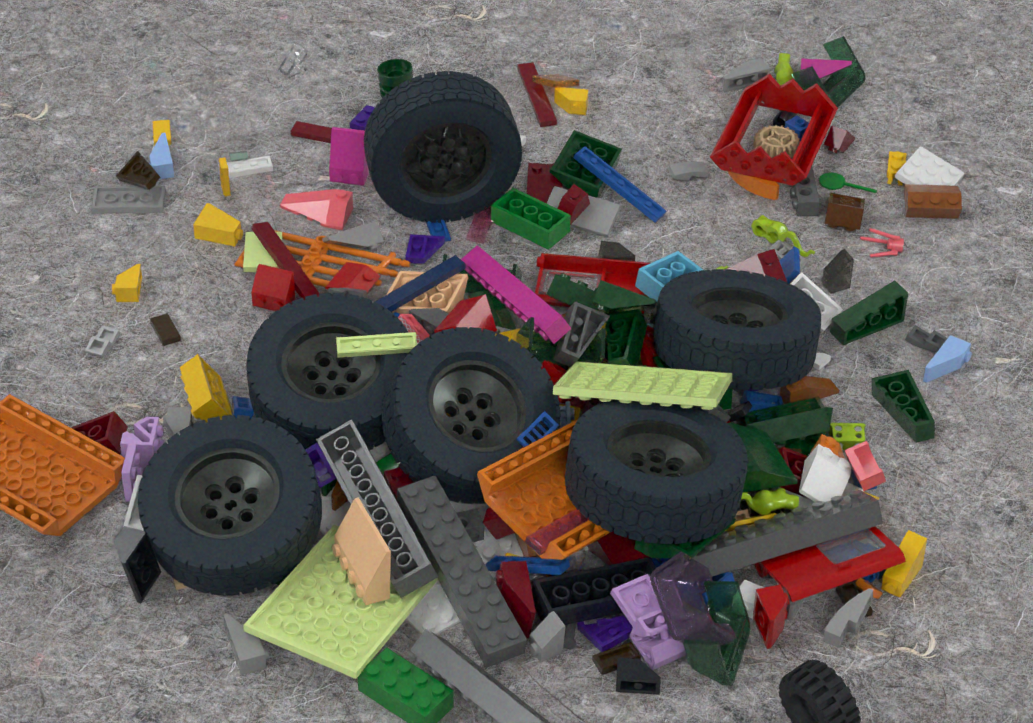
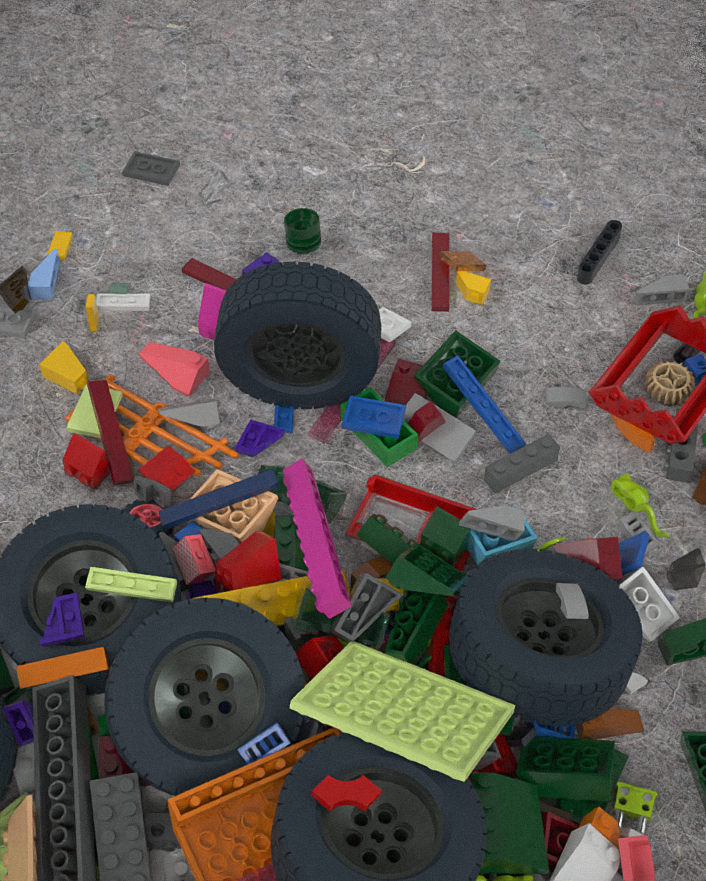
camera: 15 degrees right, 10 degrees up
clear smoke slope [599,241,636,261] -> none
none -> orange tile [16,647,110,689]
none -> dark purple wing [40,593,85,647]
none -> dark grey tile [122,151,180,186]
none -> red tile [311,775,382,811]
none -> blue tile [342,395,406,439]
none -> dark green slope [420,506,471,567]
none -> light grey slope [459,506,524,542]
none -> dark grey brick [484,434,560,494]
none -> light grey slope [556,583,589,619]
none -> black beam [577,220,622,285]

